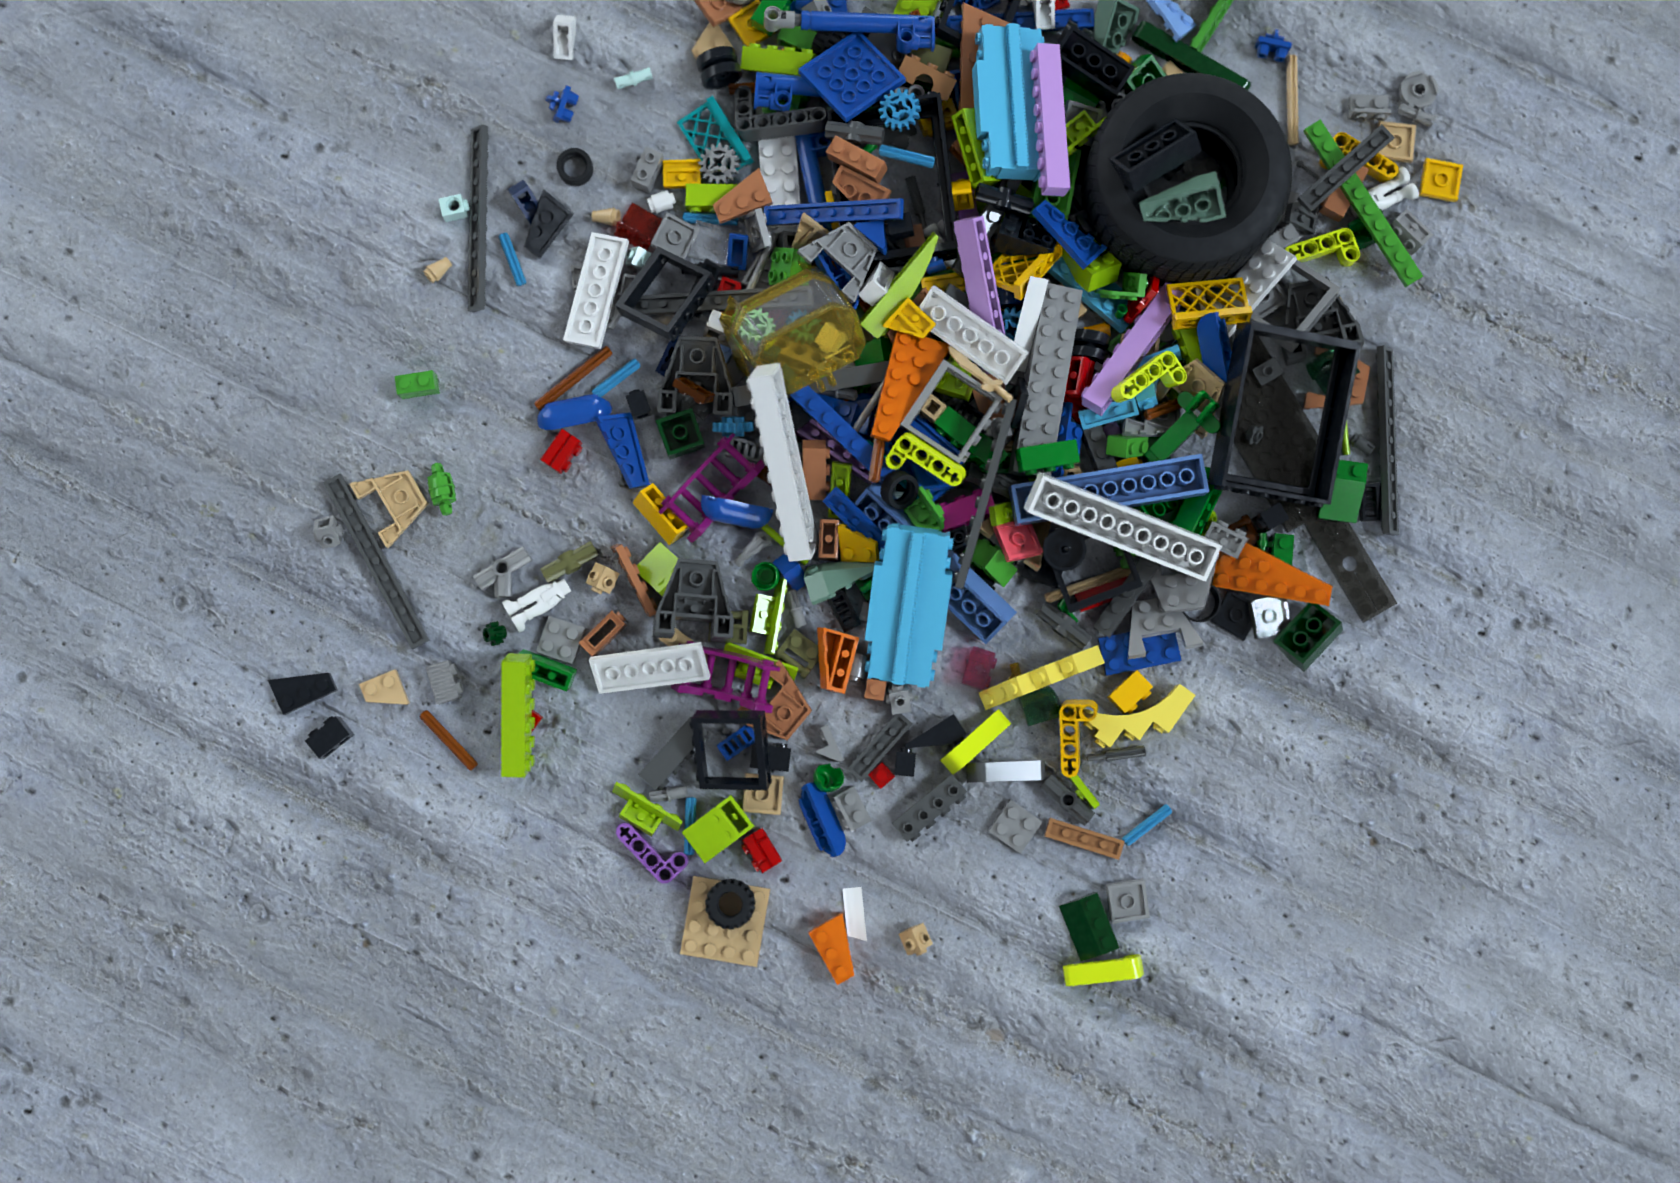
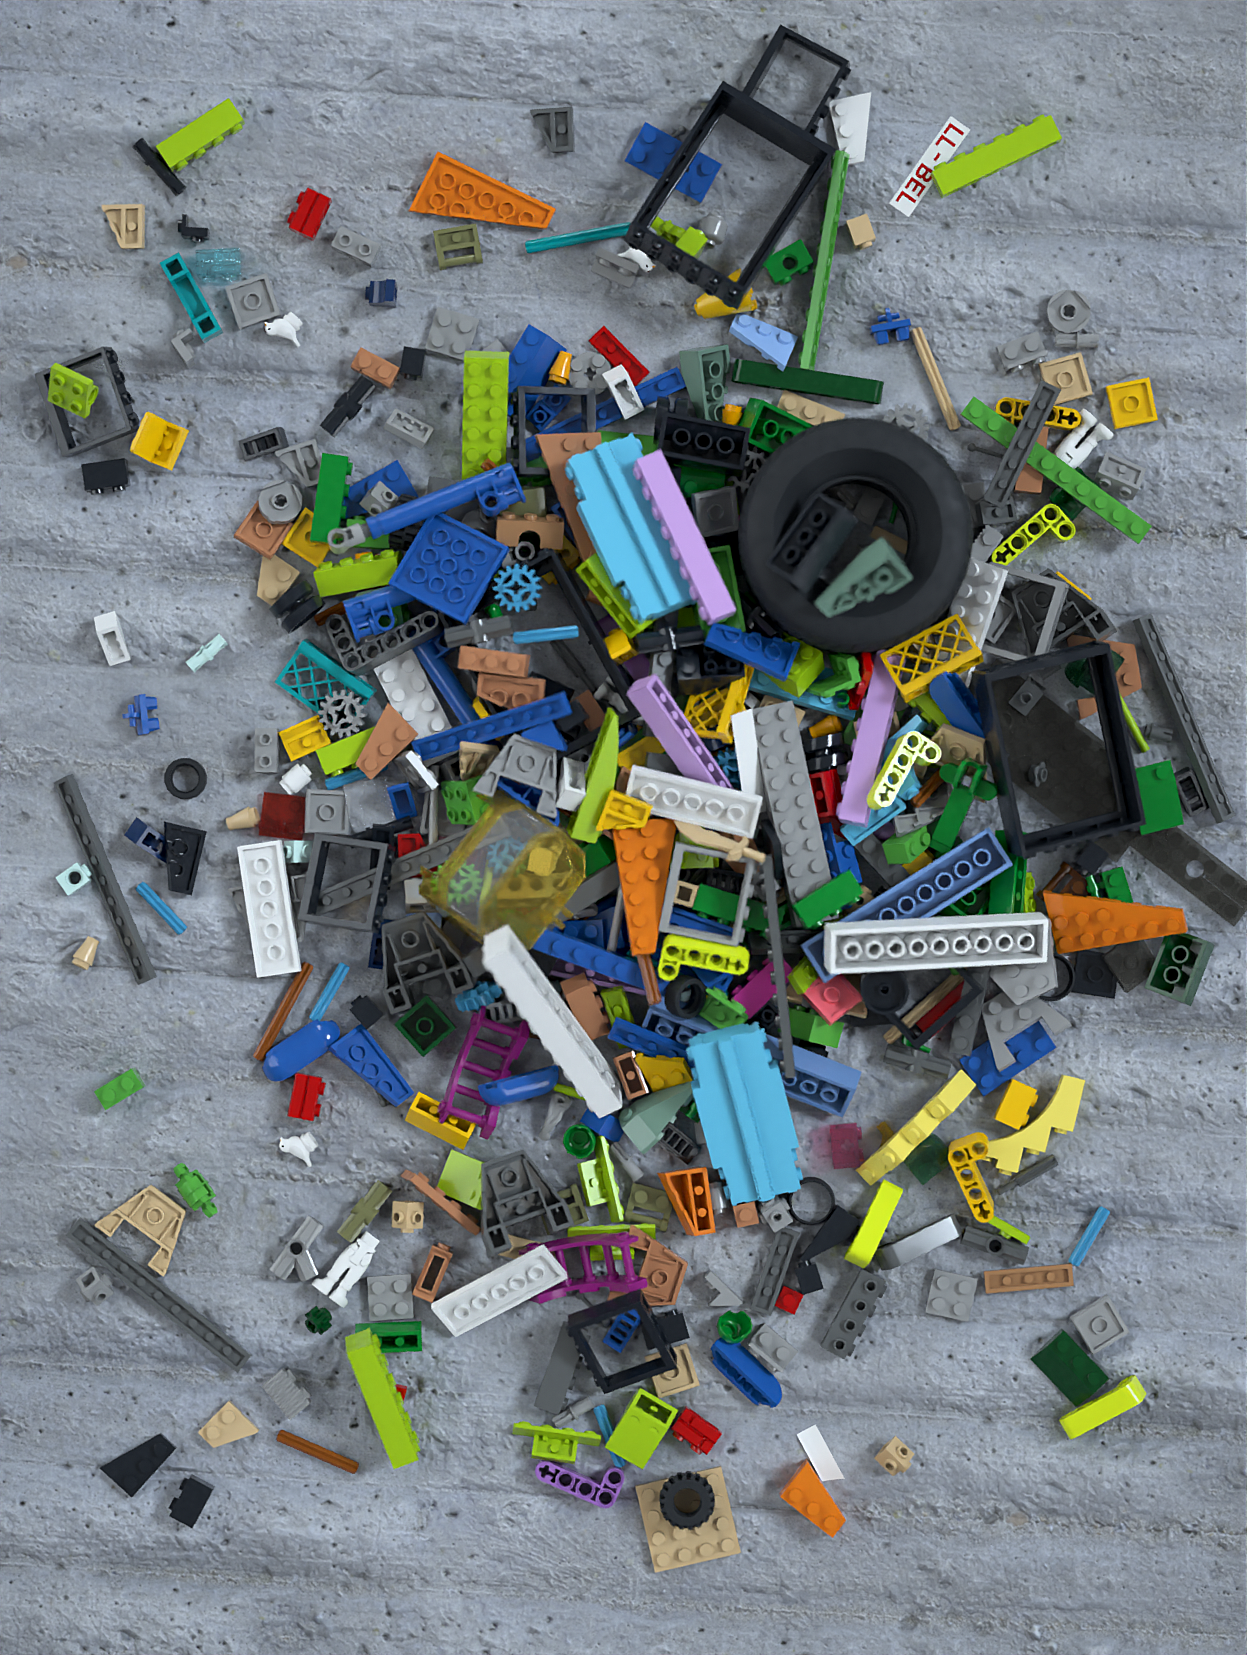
camera: 20 degrees left, 5 degrees up
reddish brown plate [672,377,715,404] -> none
lime bracket [1066,109,1107,157] -> none
light grey bracket [1205,520,1249,559] -> none
none -> white animal [279,1132,318,1167]
none -> black tyre [787,1177,835,1225]

